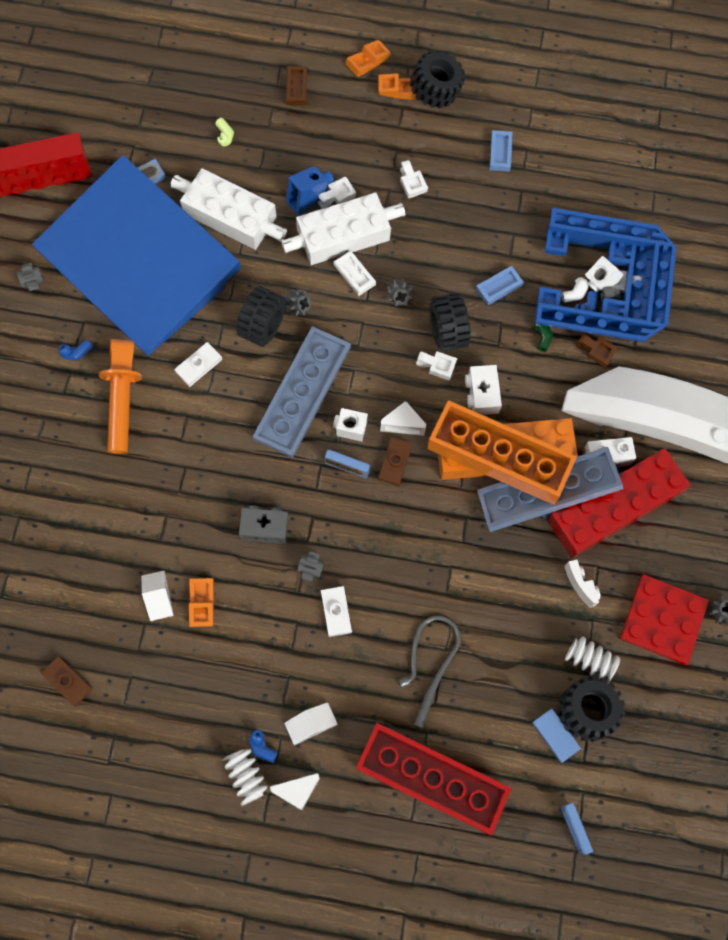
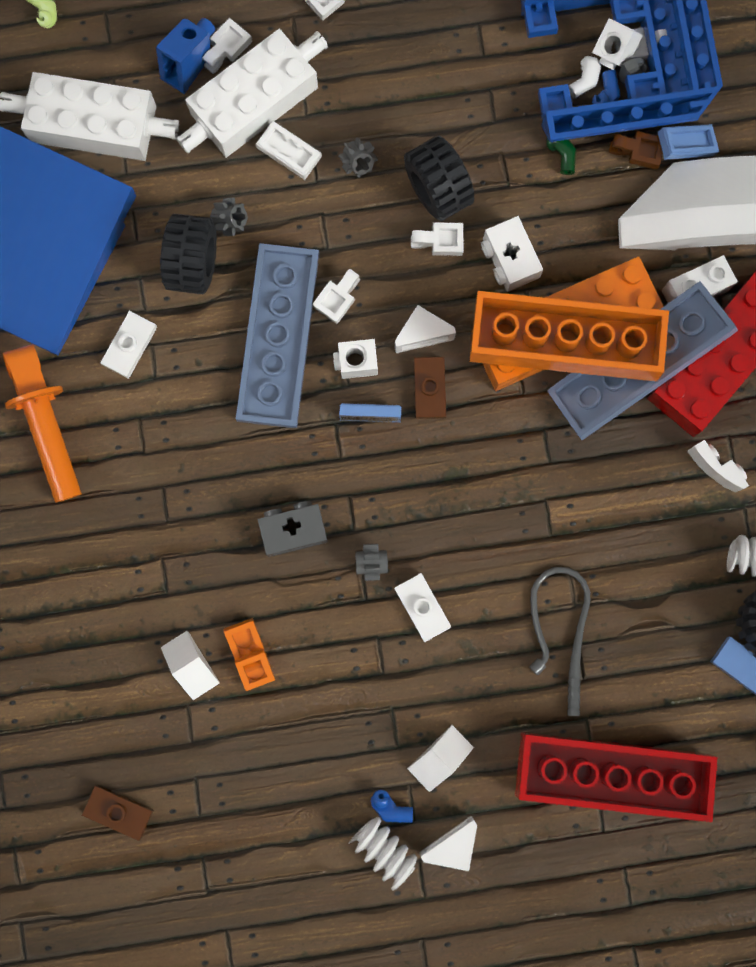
camera: 15 degrees left, 10 degrees up
medium blue tile [476,266,523,306] -> none
none -> white plate [312,269,360,324]
none -> medium blue tile [657,124,719,160]

